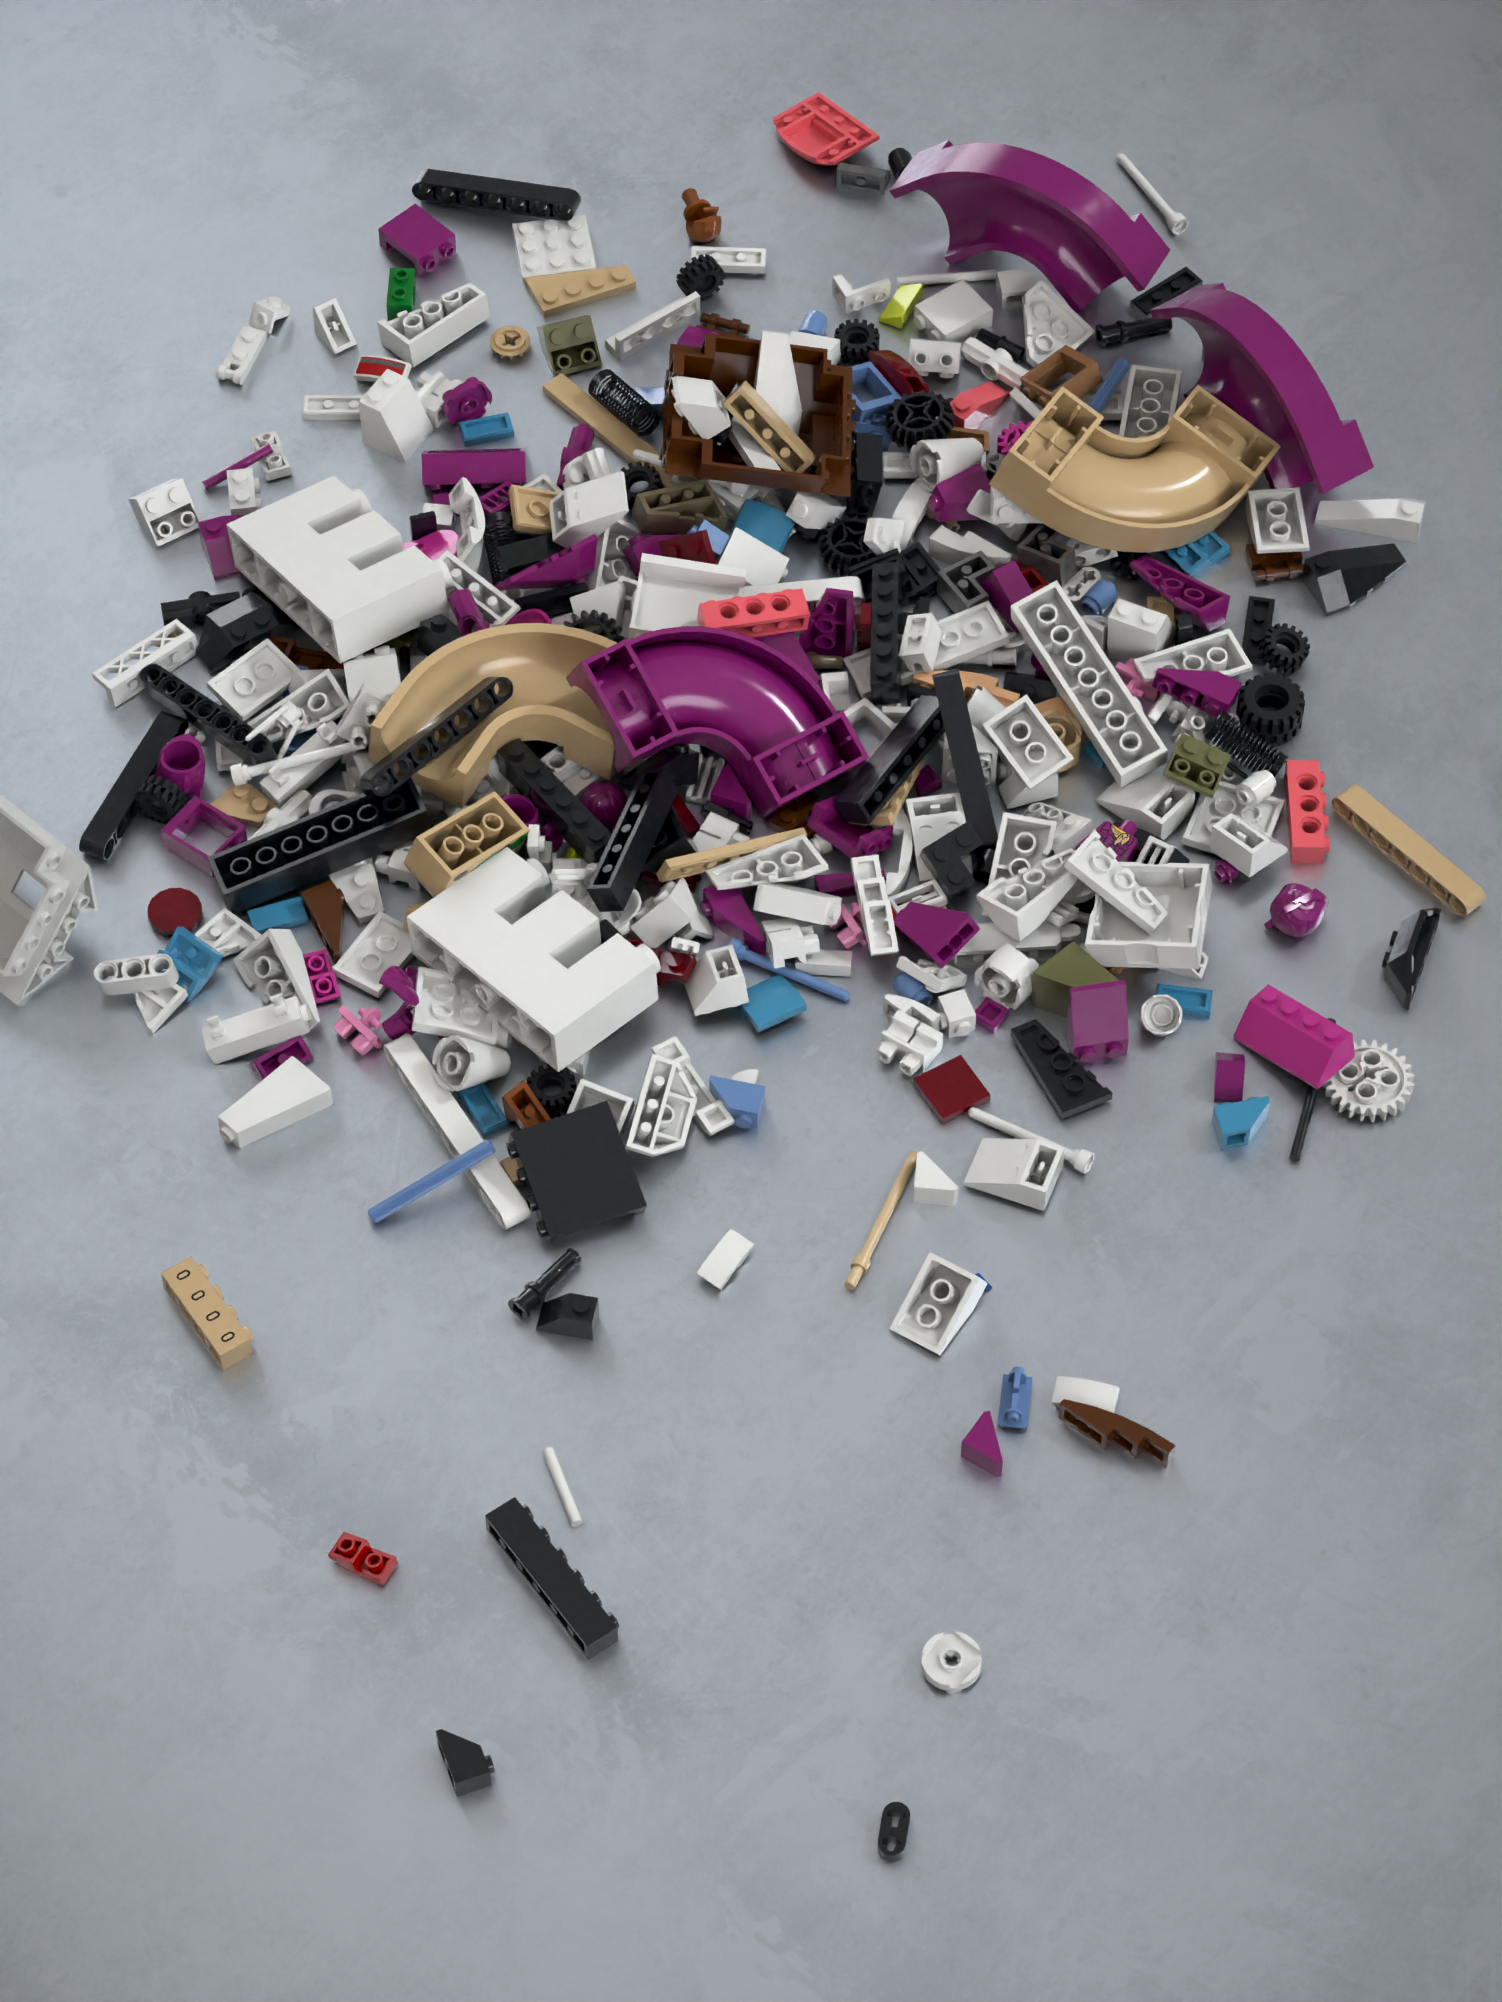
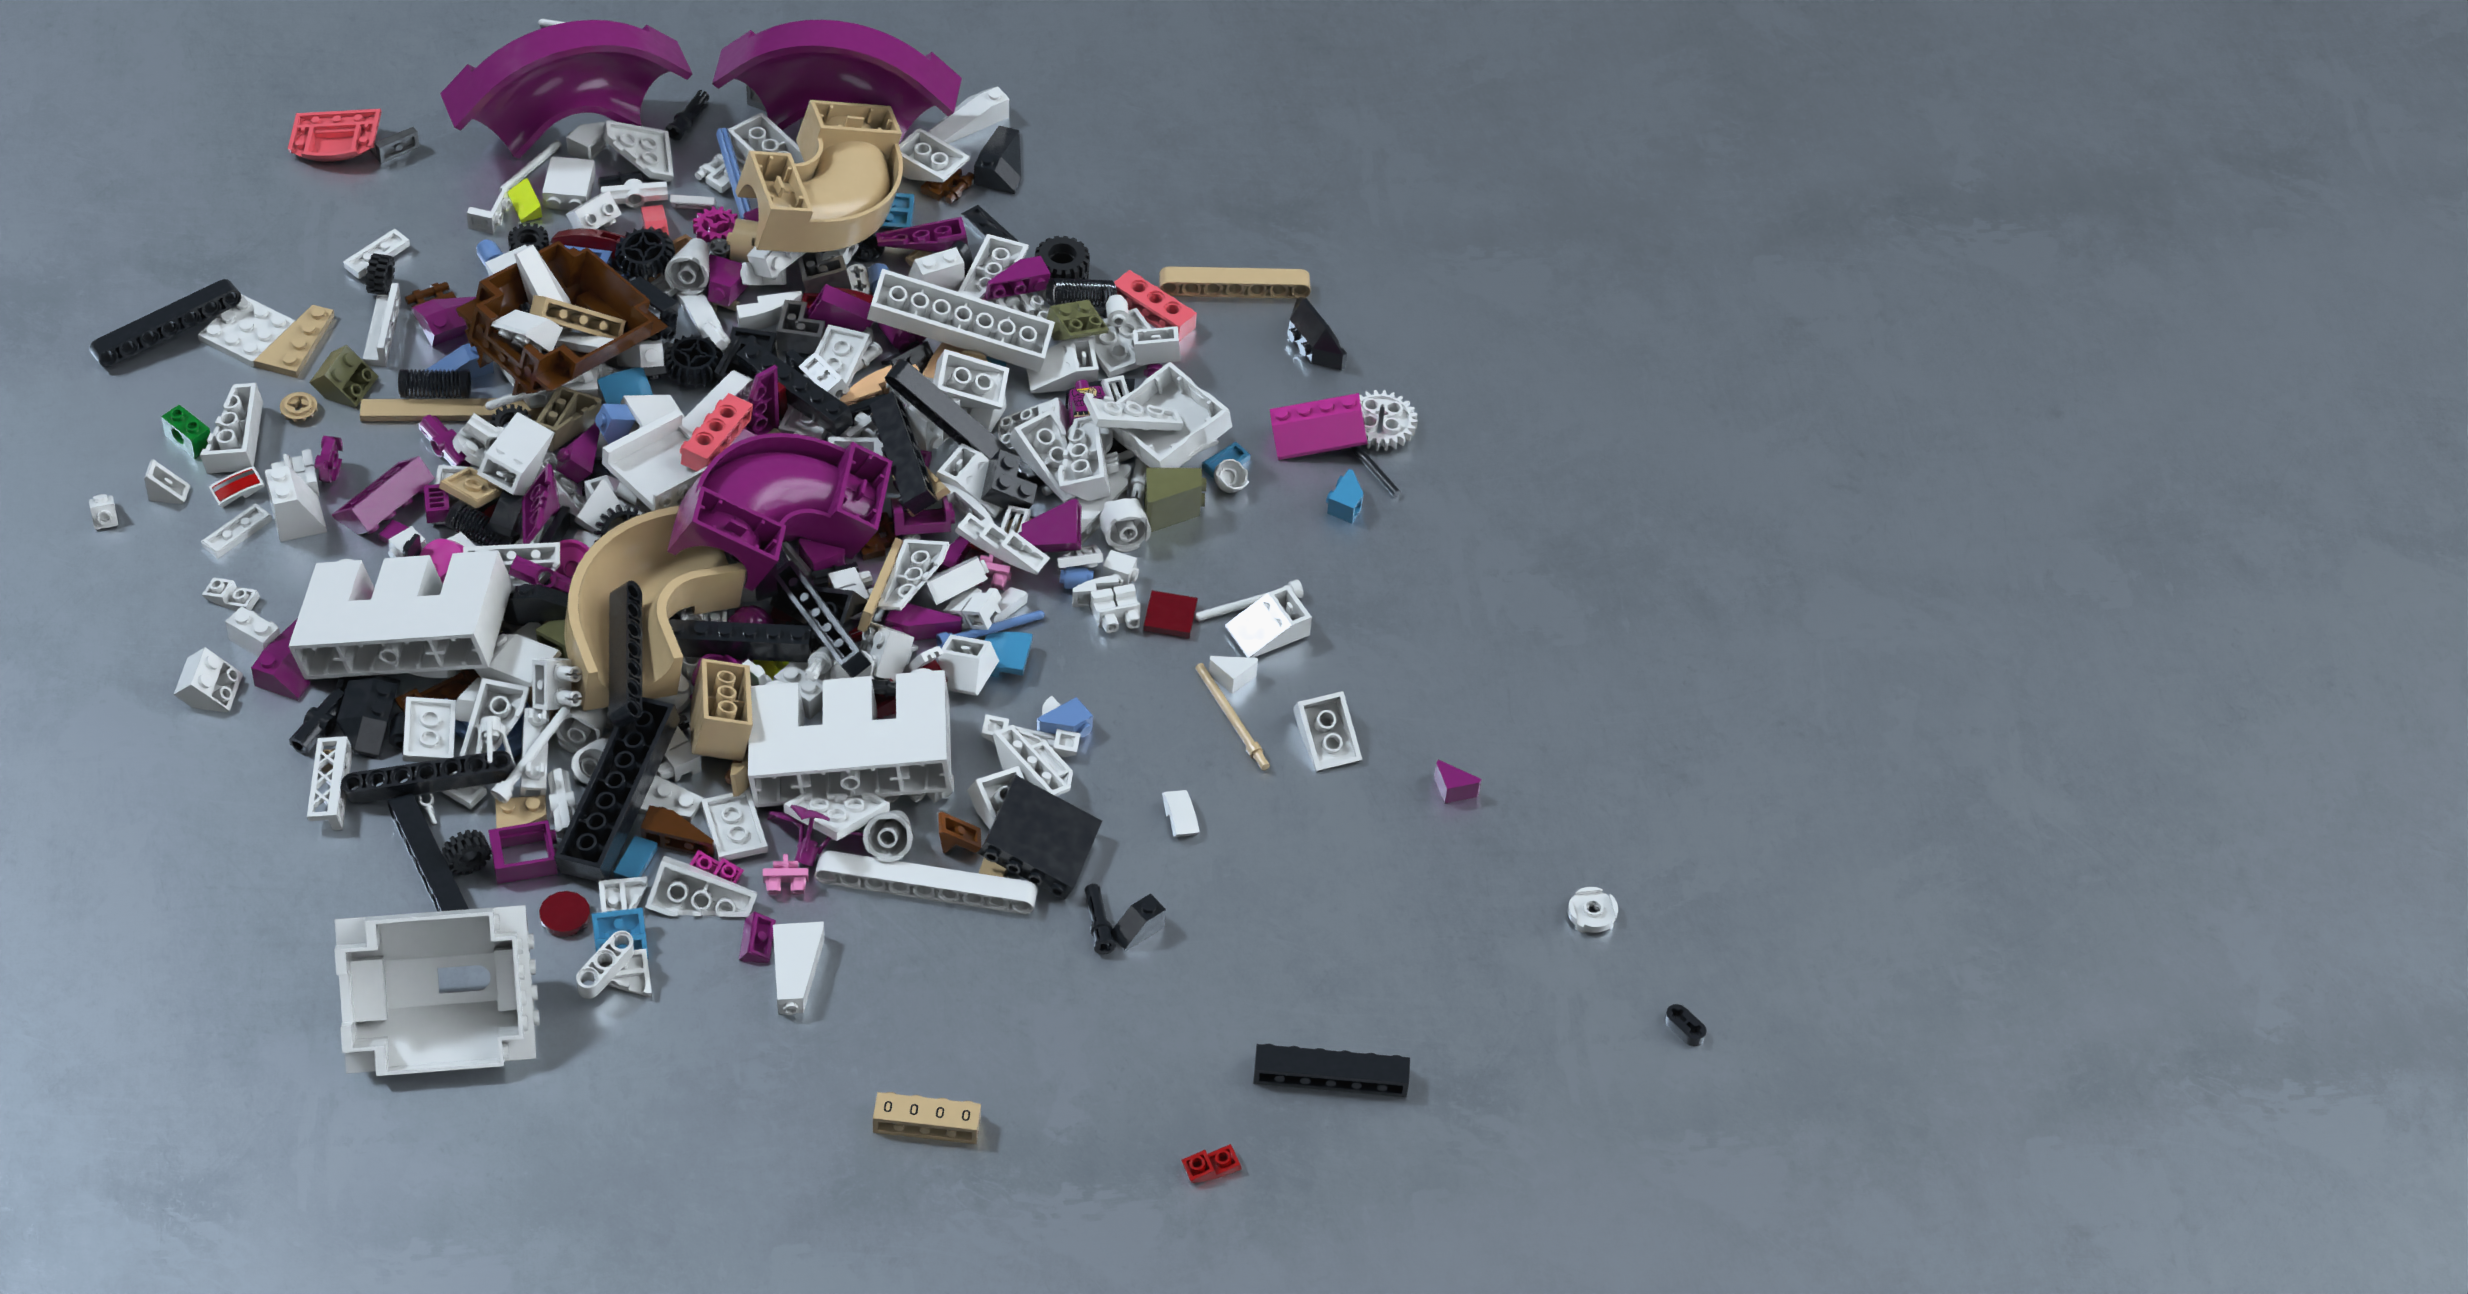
camera: 55 degrees left, 5 degrees down
magenta helmet [155,734,205,799] -> none
white brick [201,993,311,1065] -> none
magenta bar [202,443,273,490] -> none
white plate [216,326,267,385] -> none
medium blue axle [368,1140,495,1223] -> none
magenta panel [378,204,456,276] -> none
black slope [436,1729,495,1797] -> none
white slope [449,477,485,562] -> none
dark azure tile [458,412,514,447] -> none
dark azure tile [458,1083,509,1138] -> none
black tyre [526,1064,577,1118] -> none
white bar [542,1447,583,1527] -> none
dark red wing [658,529,717,565] -> none
dark orange piece [682,188,722,243] -> none
black brick [888,148,912,180] -> none
magenta tile [975,997,1010,1034] -> none
medium blue hinge [997,1366,1032,1429] -> none
black wing [1011,1019,1113,1119] -> none
medium nougat window [1020,345,1103,409] -> none
white slope [1051,1376,1120,1413] -> none
reddish brown slope [1059,1399,1176,1468] -> none
magenta slope [1065,980,1129,1063] -> none
black tile [1130,267,1203,319] -> none
magenta slope [1214,1052,1245,1103] -> none
black tyre [1258,623,1310,674] -> none
magenta helmet [1264,883,1329,937] -> none

